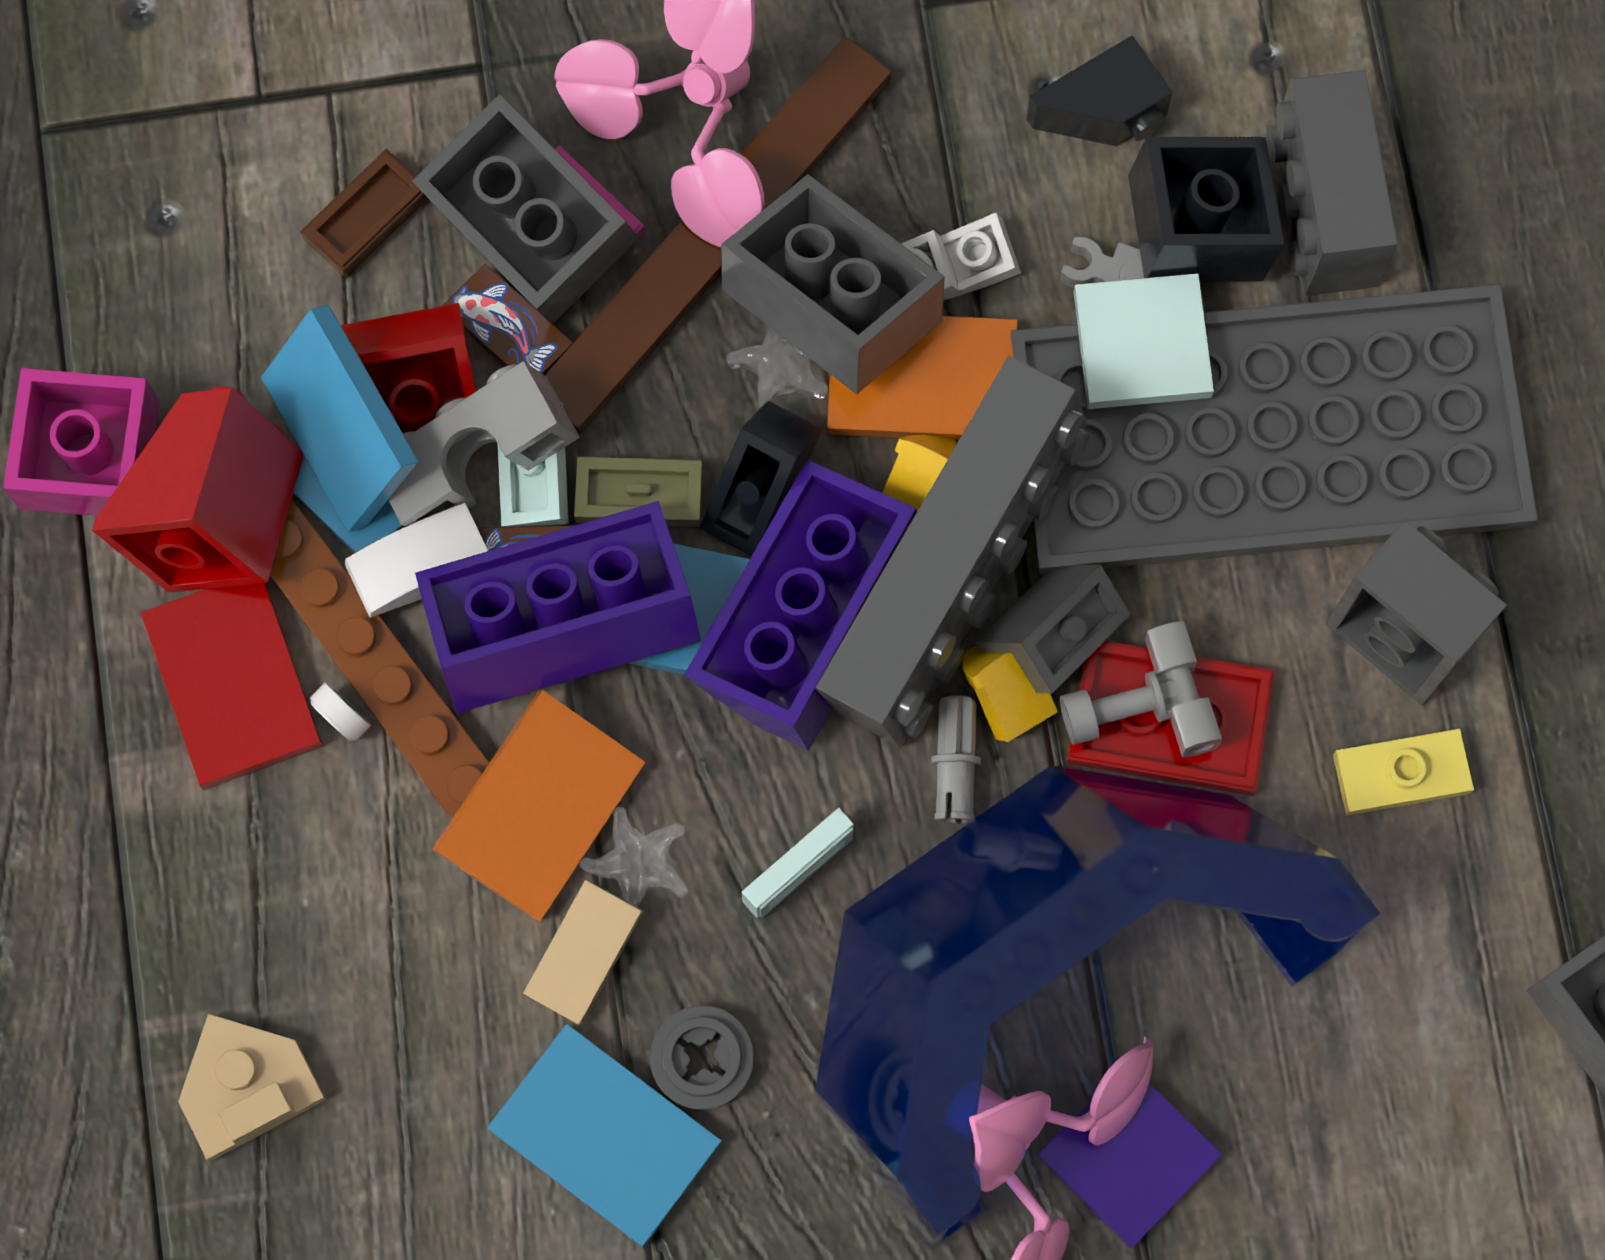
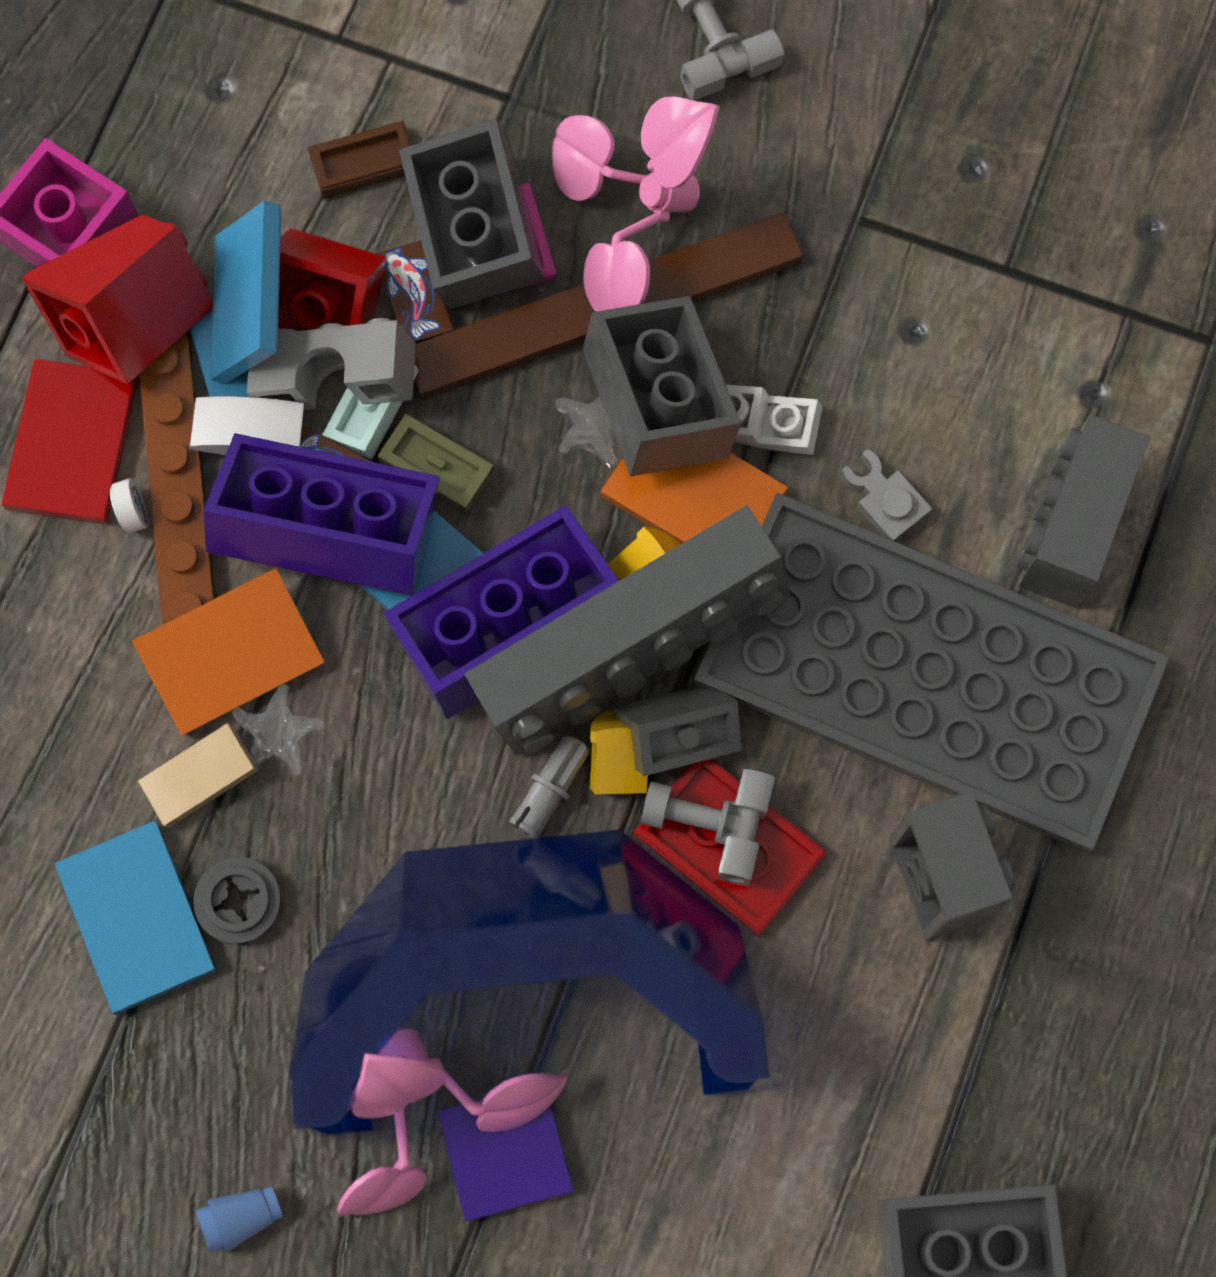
camera: 30 degrees right, 0 degrees up
black slope [700,400,822,556] -> none
light aqua tile [742,808,854,919] -> none
black slope [1026,35,1173,146] -> none
light aqua tile [1073,274,1214,409] -> none
black brick [1128,137,1285,282] -> none
light yellow plate [1333,729,1474,816] -> none

